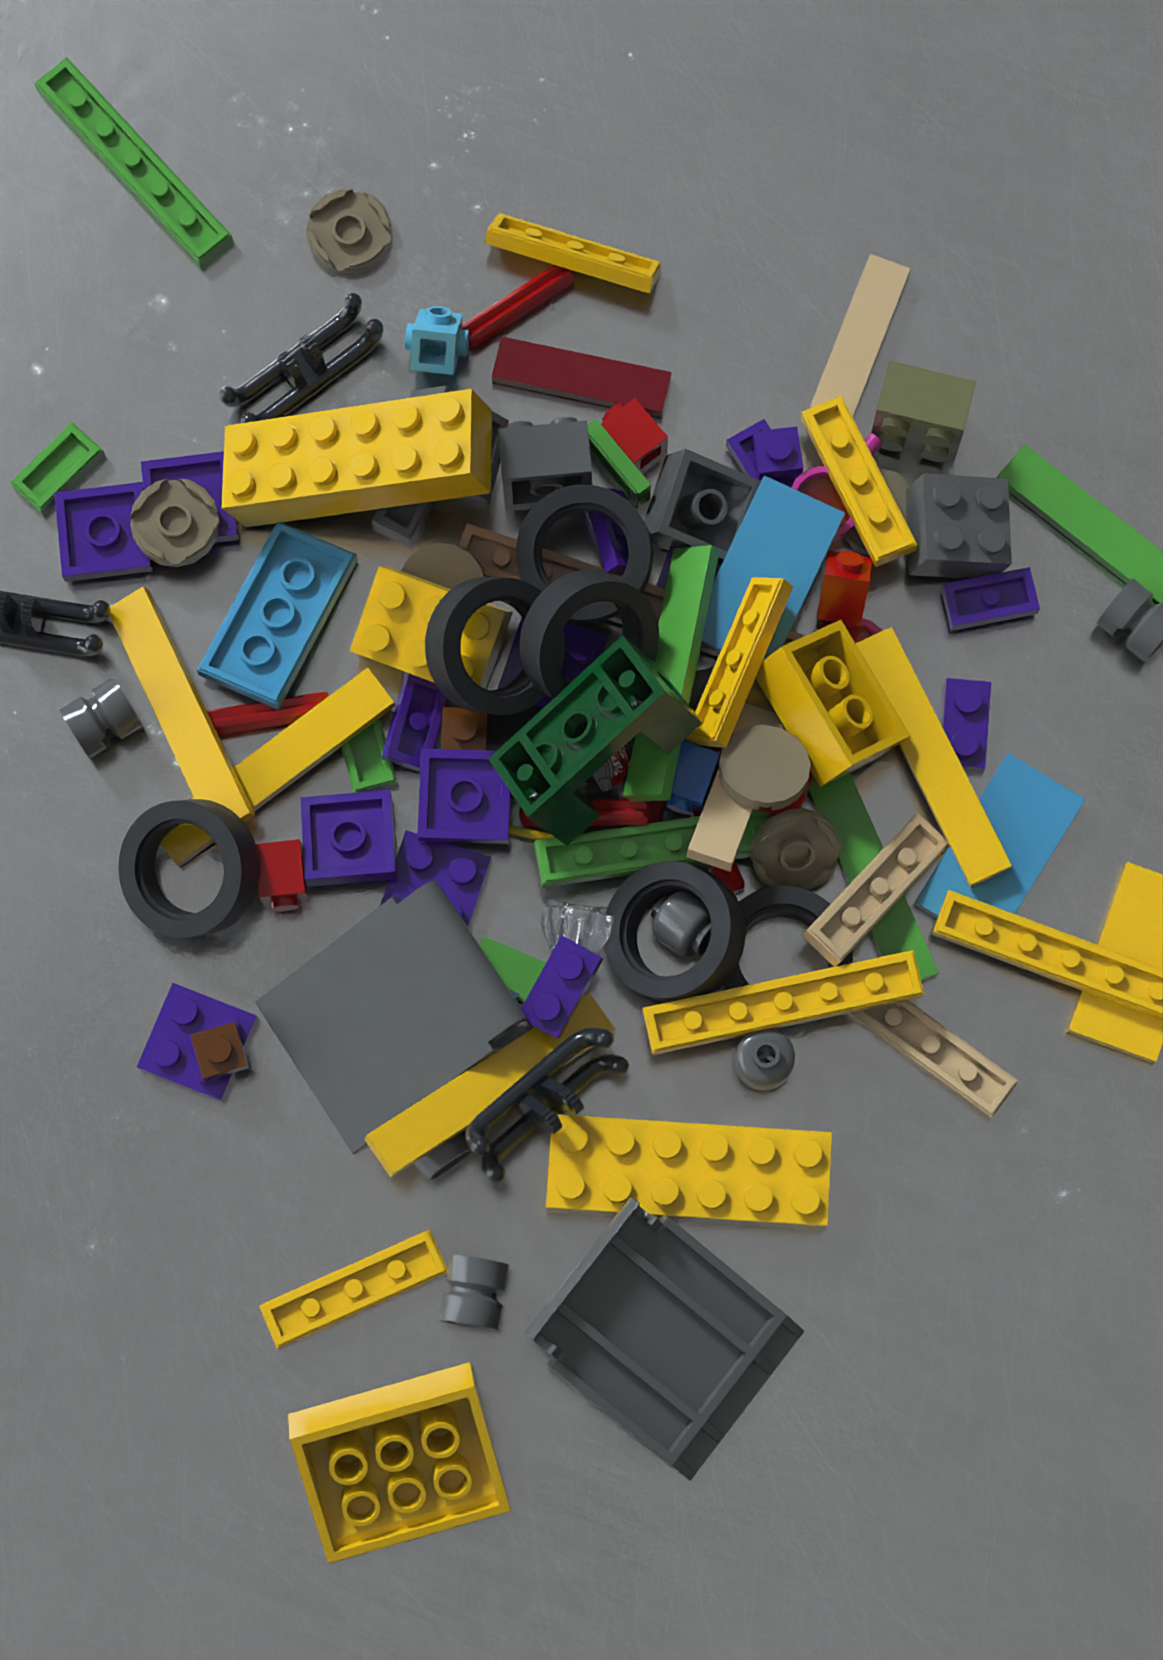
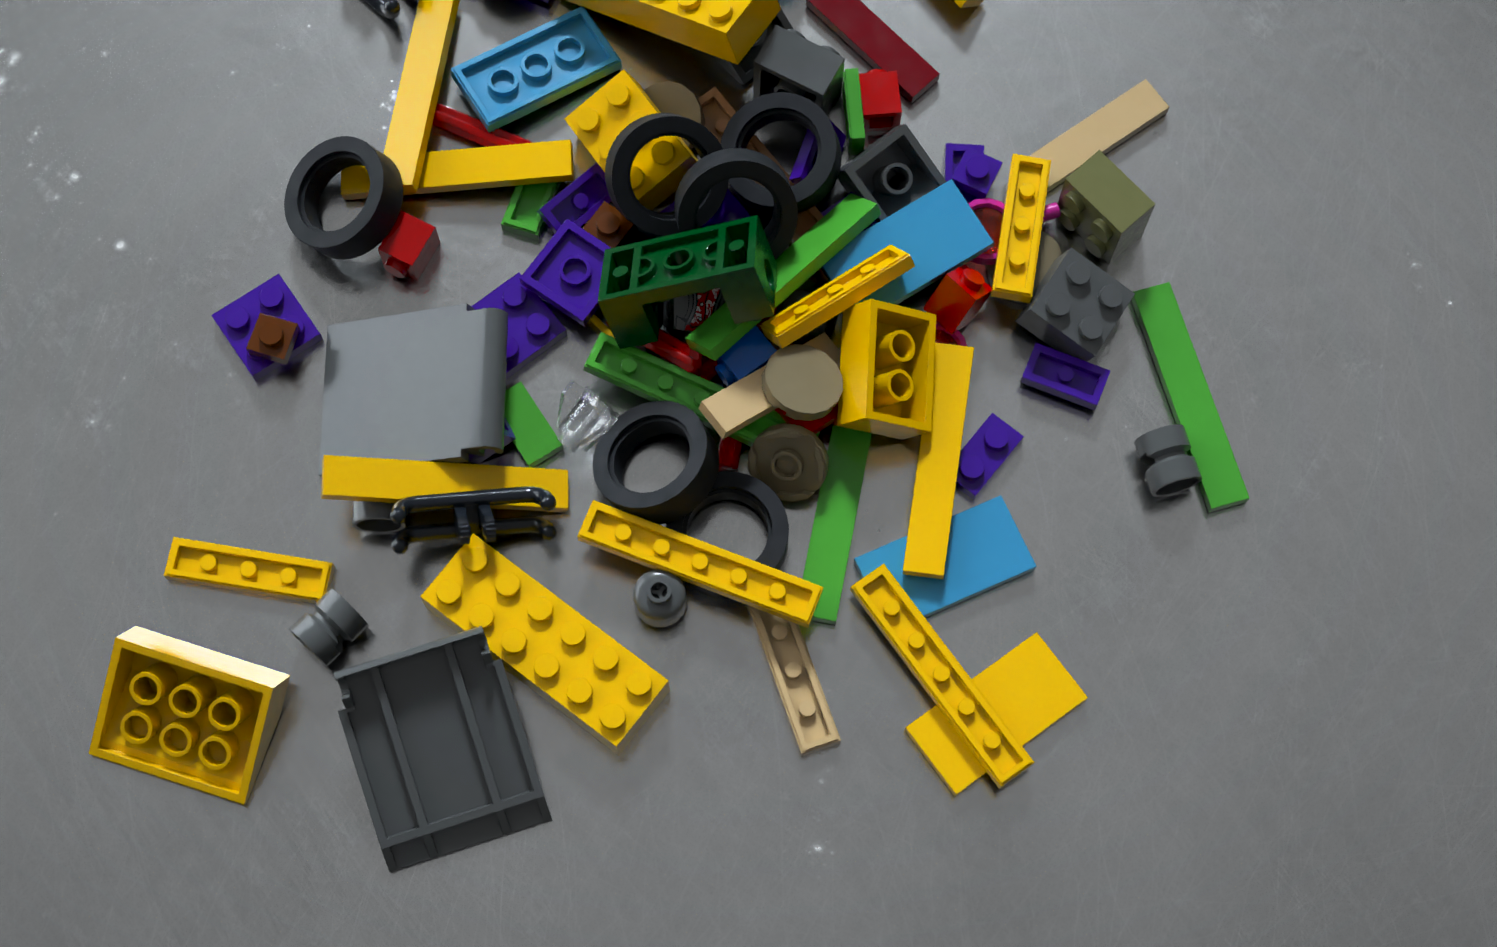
camera: 30 degrees right, 5 degrees down
dark grey wheel [59,677,143,759] -> none
dark purple plate [300,790,397,887] -> none
dark grey tile [372,502,432,544] -> none
dark purple plate [522,935,604,1039] -> none
dark grey head [651,890,711,958] -> none
tan tile [802,813,949,967] -> none

